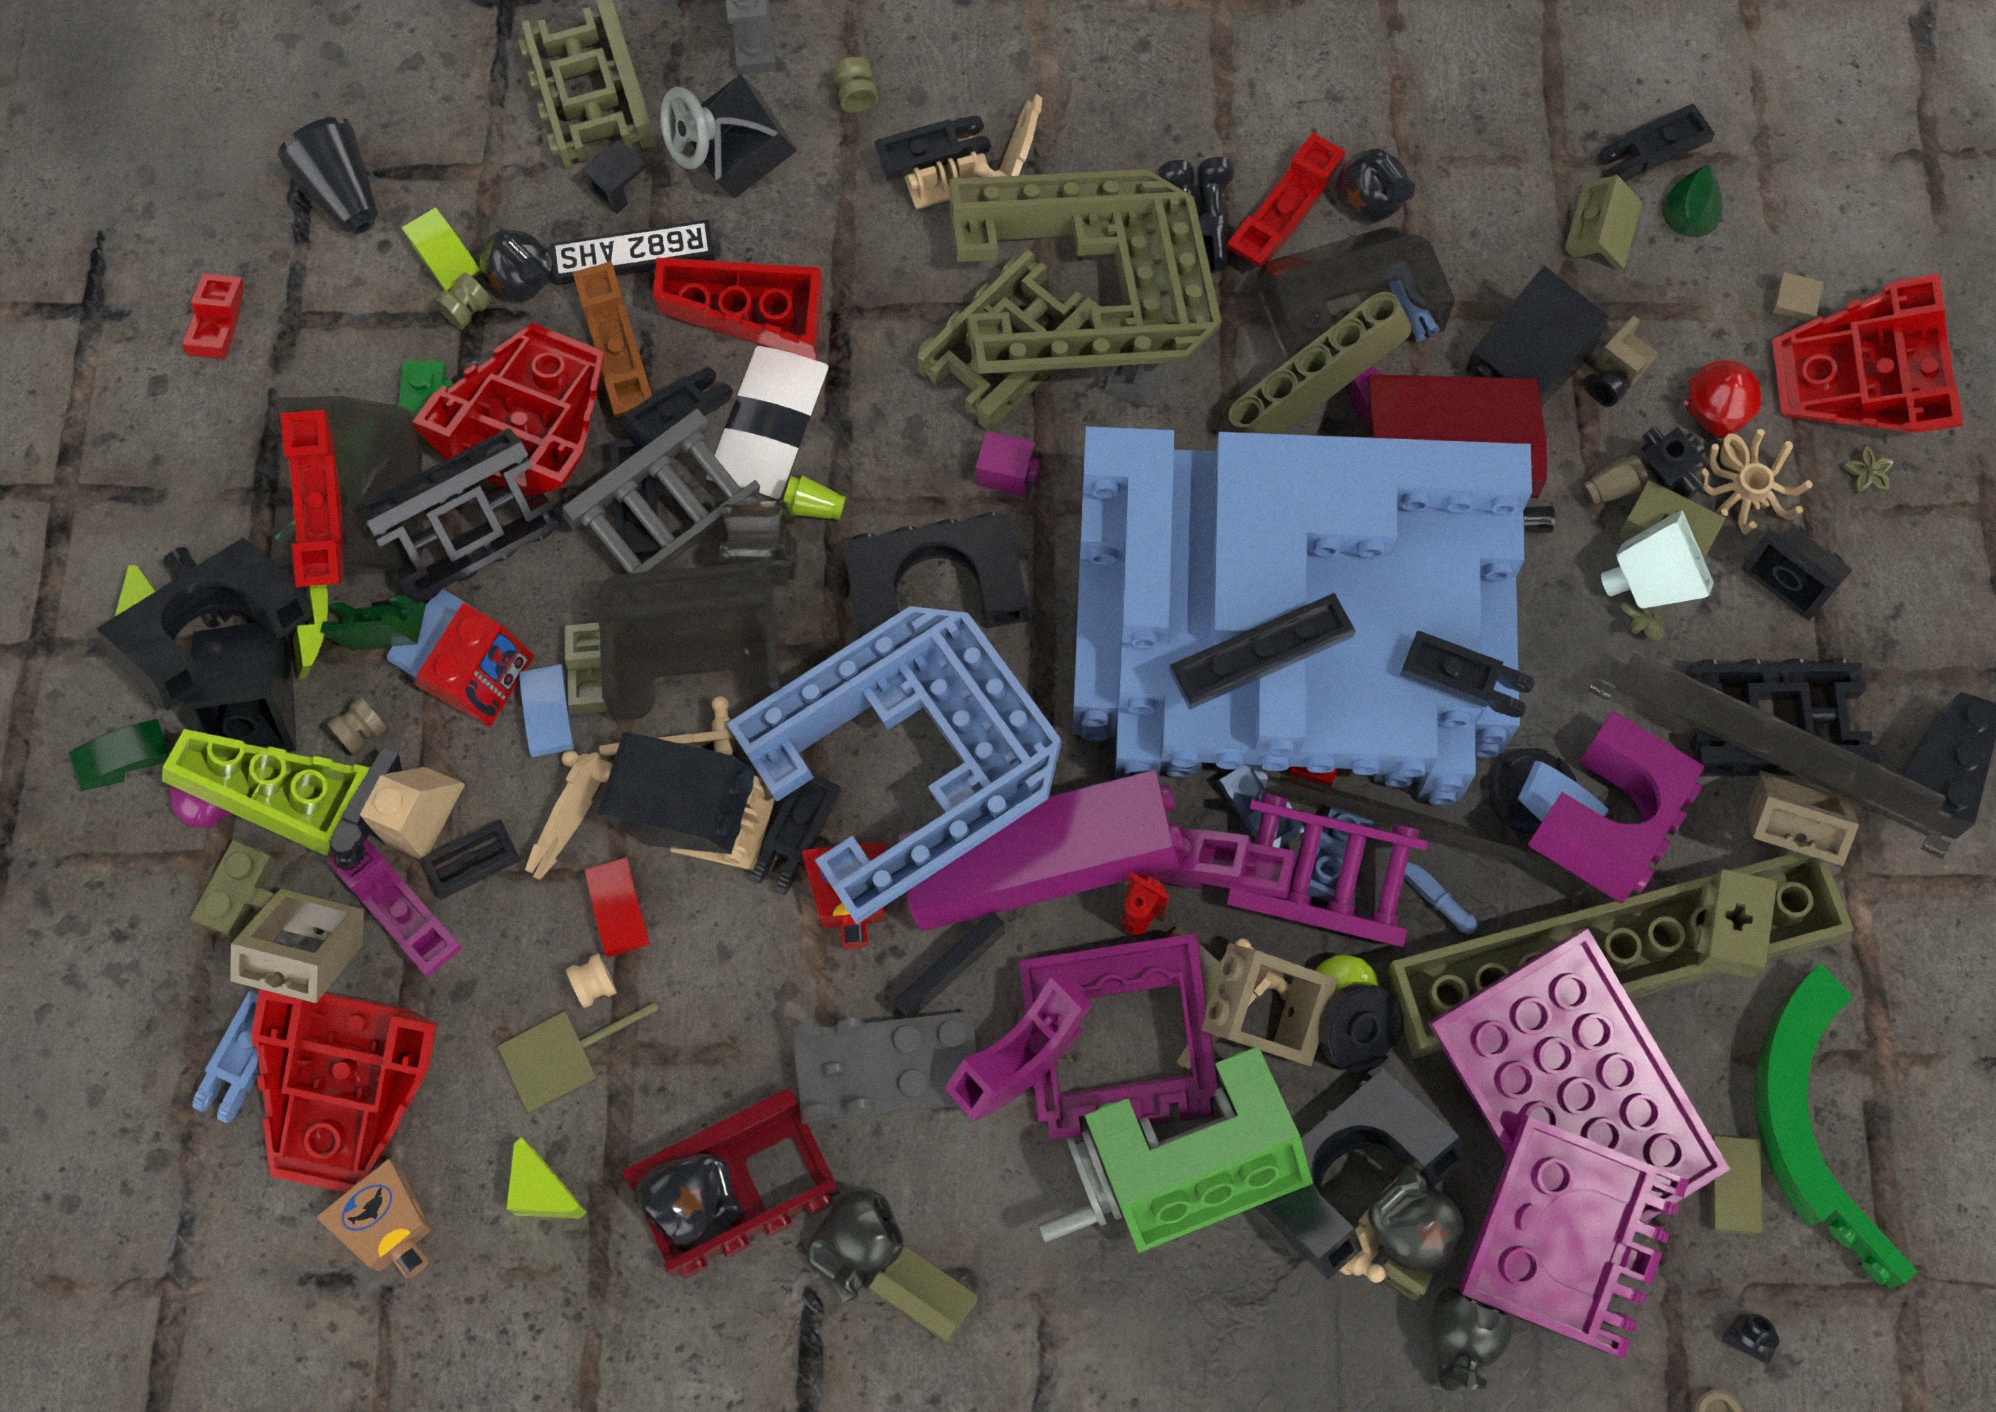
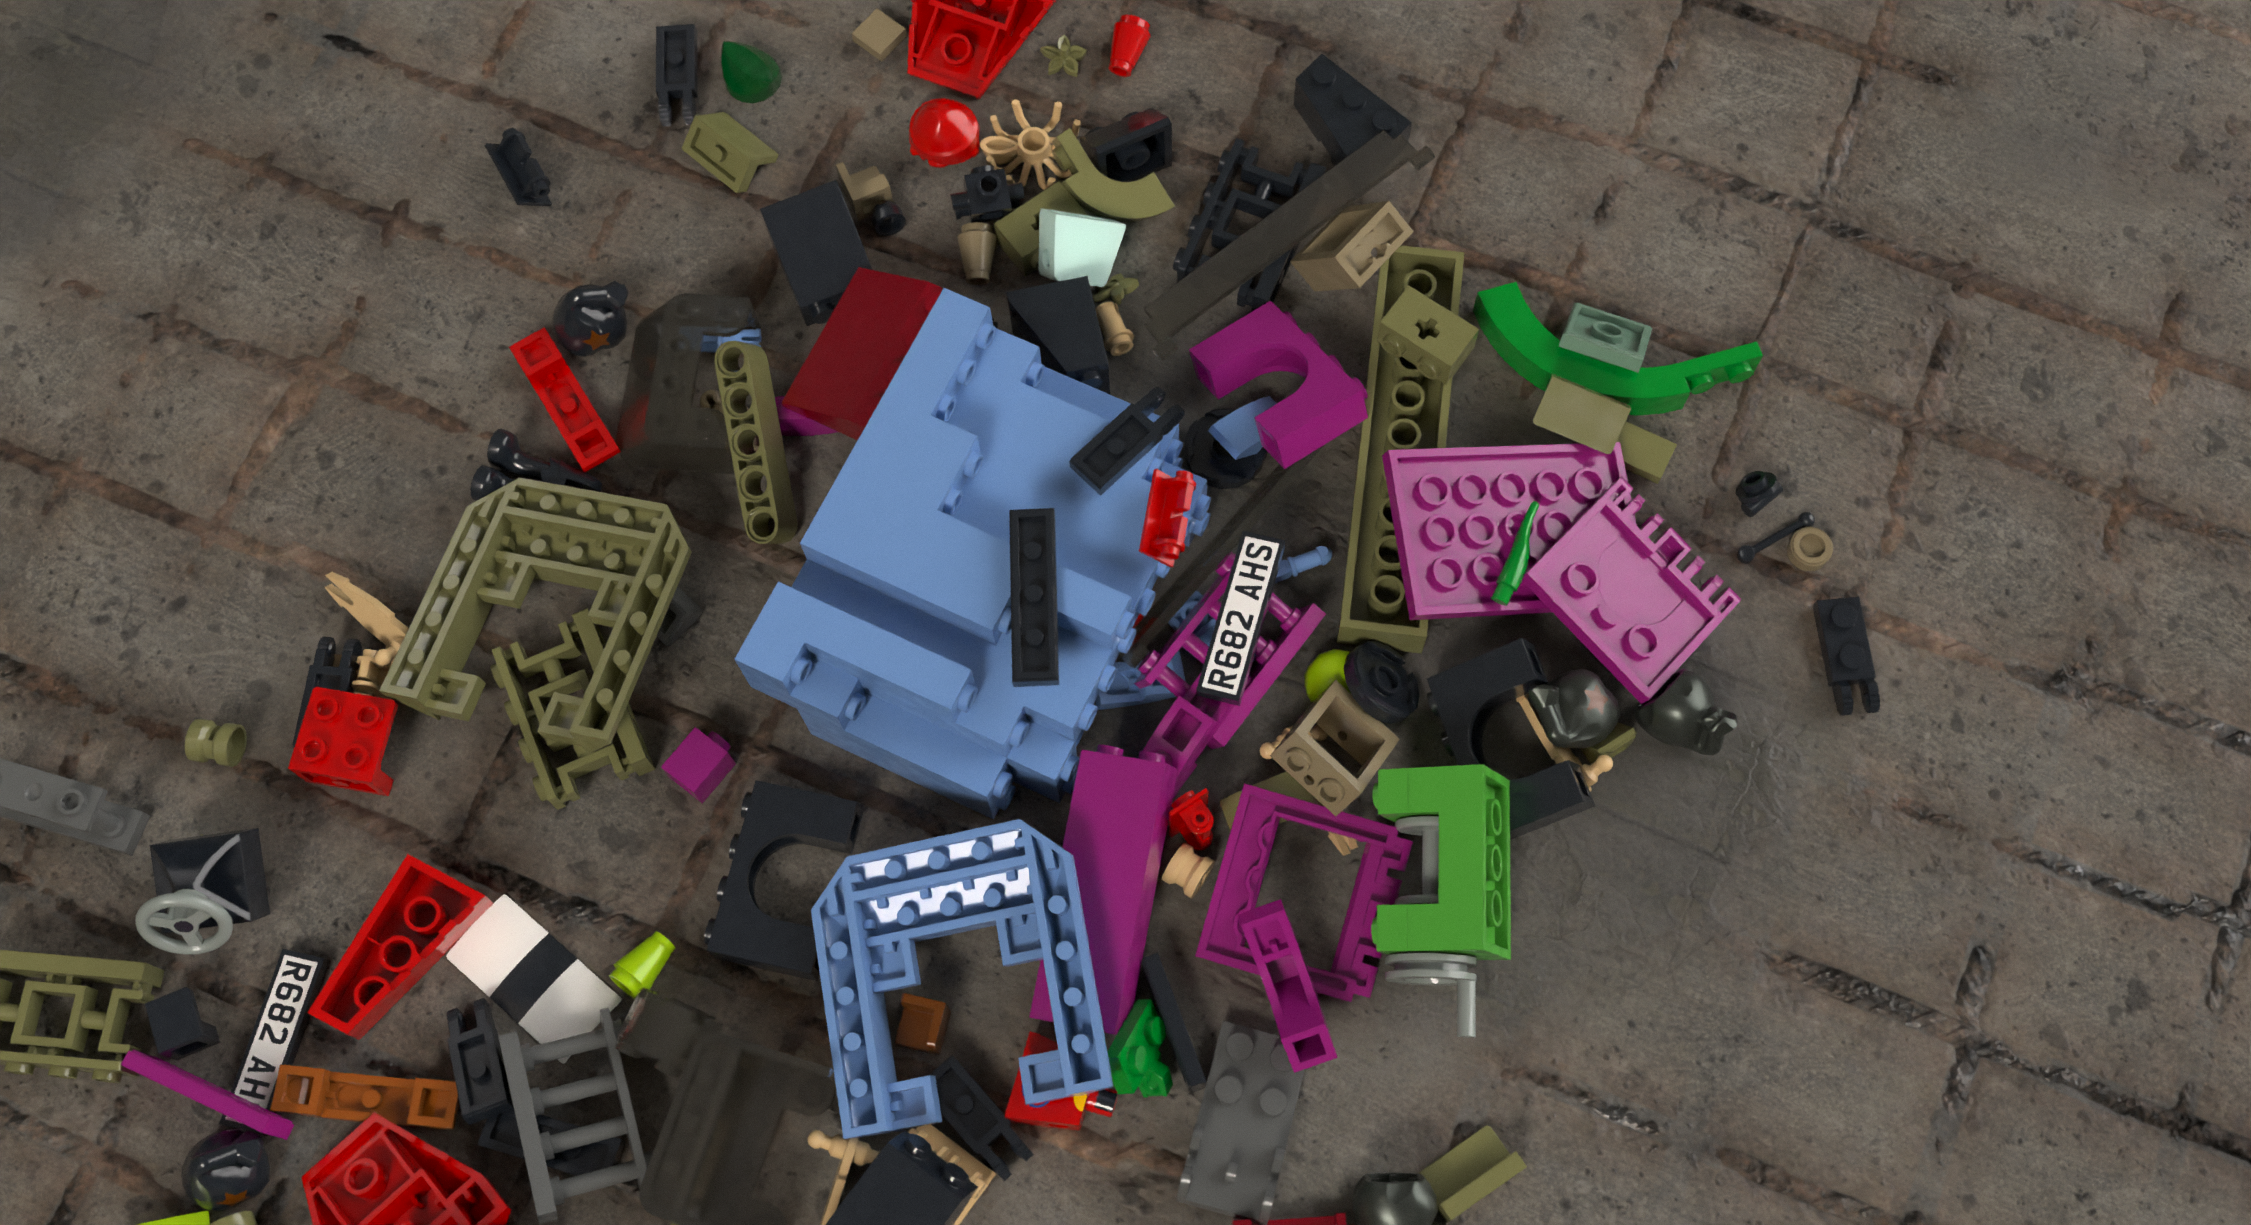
camera: 65 degrees left, 0 degrees up
none -> magenta tile [121,1049,294,1140]
none -> red bracket [288,687,398,796]
none -> black hinge [485,128,552,206]
none -> reddish brown panel [894,993,951,1056]
none -> black slope [1006,276,1110,394]
none -> olive arch [1052,128,1175,222]
none -> tan pin [1095,302,1134,356]
none -> green hinge [1107,999,1173,1098]
none -> red cone [1109,15,1151,77]
none -> red hinge [1139,469,1196,567]
none -> tan wheel [1162,842,1215,899]
none -> tile [1196,531,1285,706]
none -> green animal [1491,501,1539,606]
none -> olive panel [1533,374,1631,454]
none -> sand green tile [1559,302,1652,373]
none -> black hinge [1737,512,1815,564]

